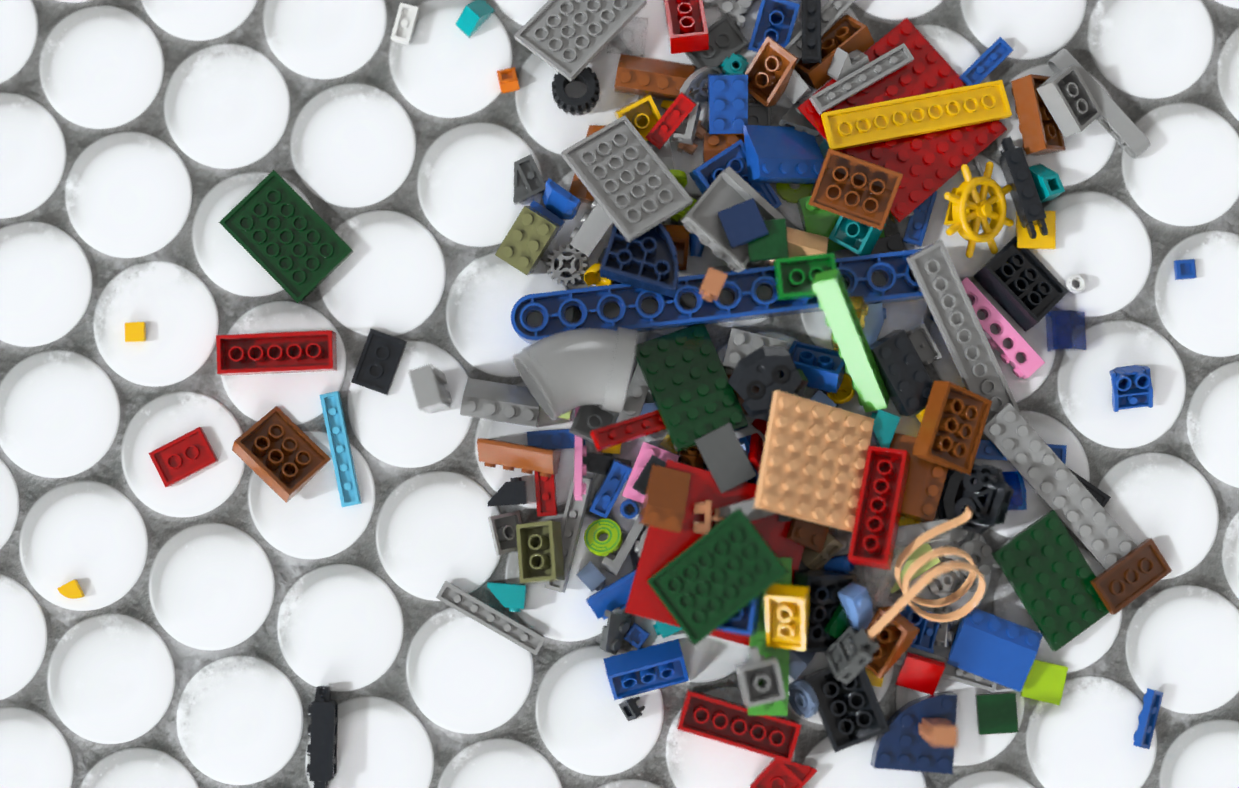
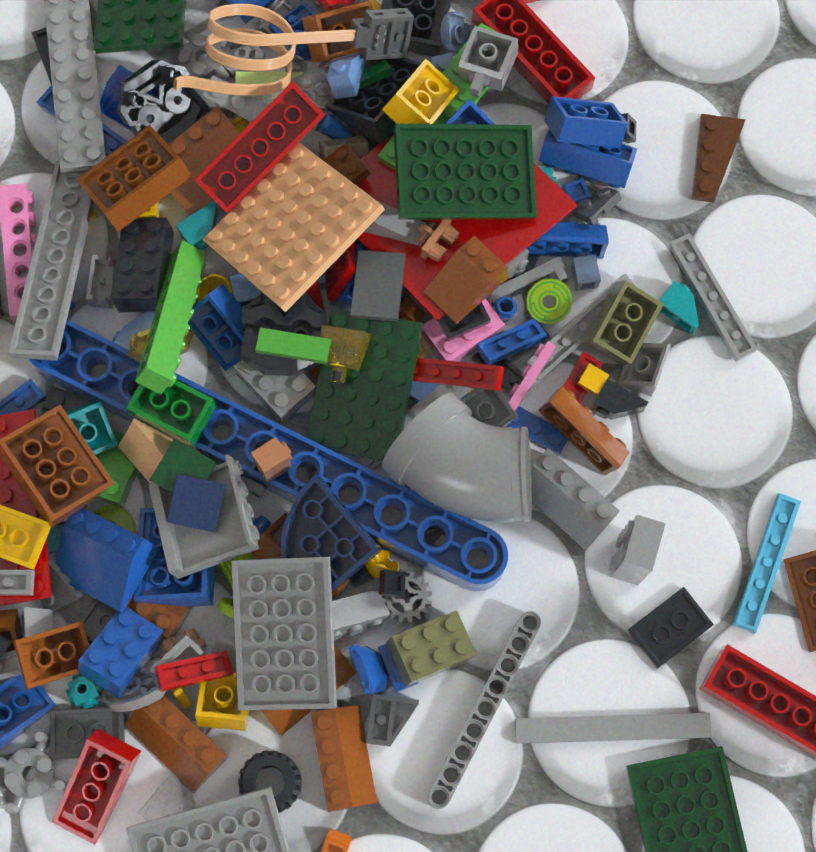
camera: 155 degrees left, 10 degrees down
none -> bright green tile [255,328,331,364]
none -> dark orange slope [311,705,377,813]
none -> clear yellow torso [321,325,371,383]
none -> black tile [379,569,406,598]
none -> light grey beam [428,611,541,809]
none -> light grey tile [515,713,712,744]
none -> blue brick [544,96,628,149]
none -> yellow tile [577,363,609,396]
none -> reddish brown wing [691,114,746,203]

